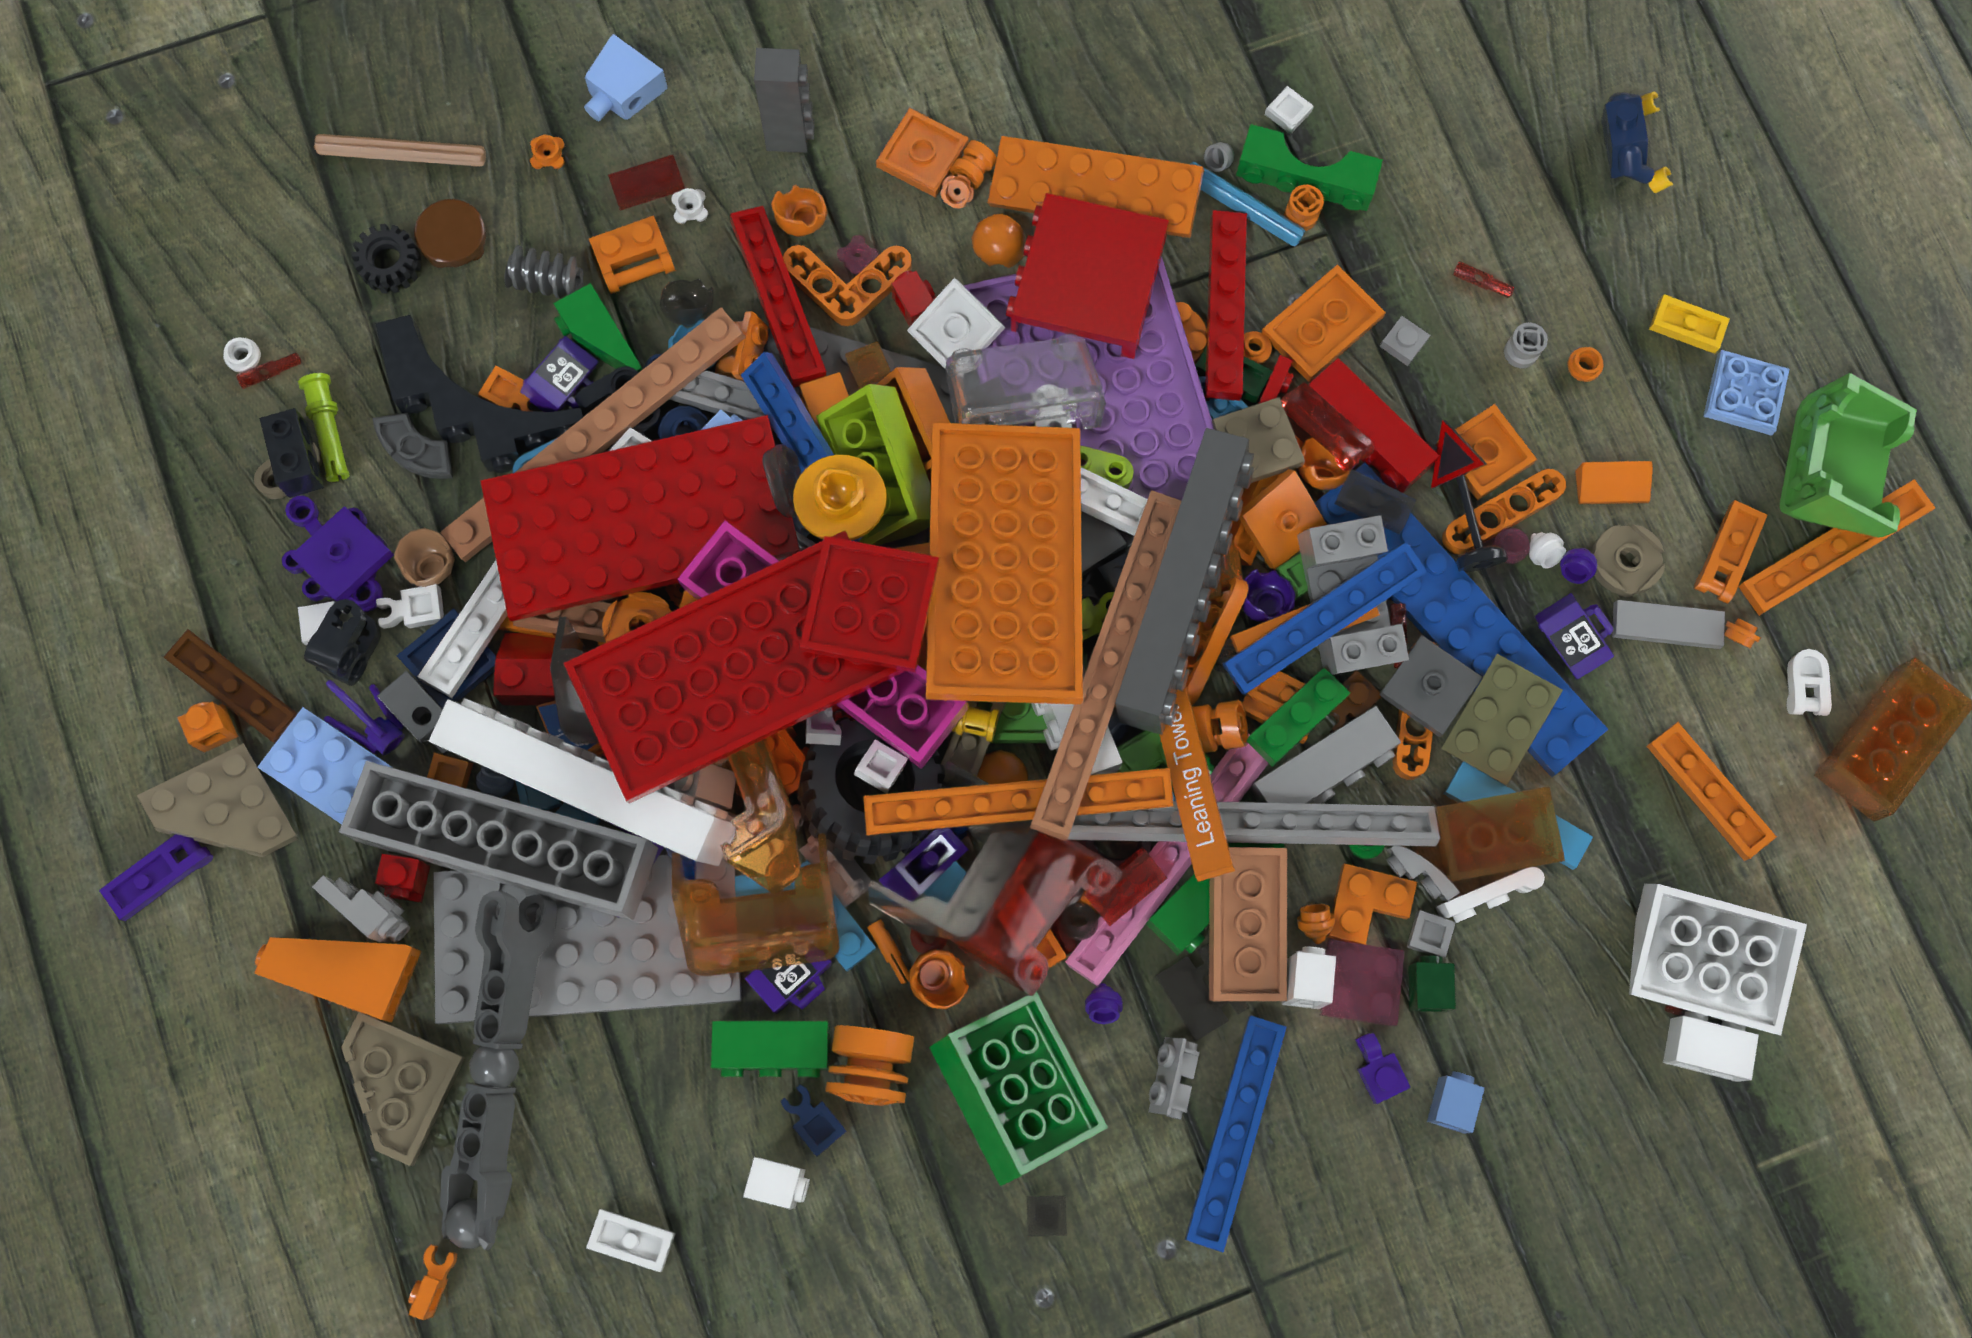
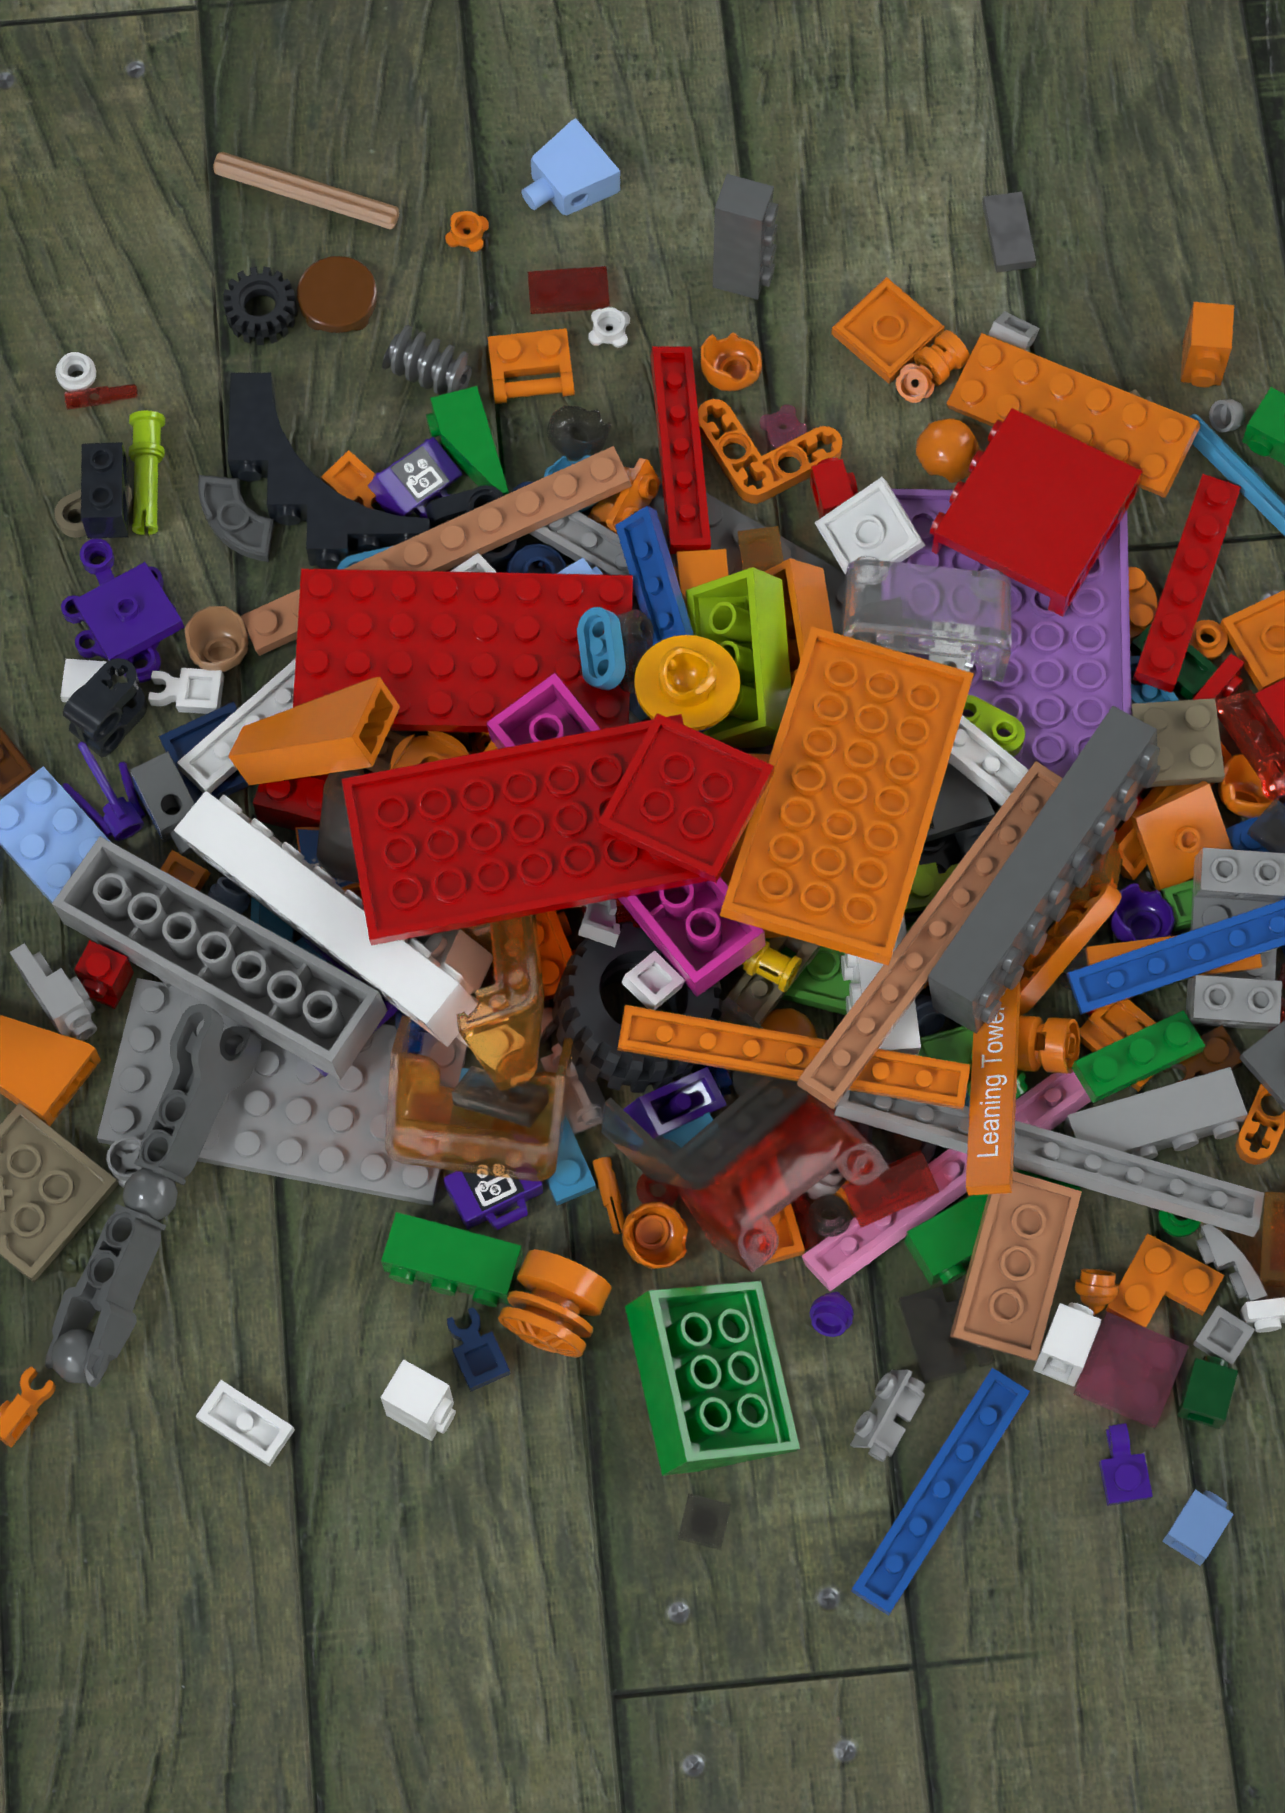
camera: 20 degrees right, 5 degrees down
none -> light grey wheel [106,1136,142,1188]
none -> orange slope [228,677,400,785]
none -> clear smoke plate [452,1066,549,1128]
none -> dark azure plate [577,607,626,690]
none -> flat silver tile [982,192,1036,272]
none -> light grey plate [988,311,1040,351]
none -> orange brick [1181,302,1234,388]

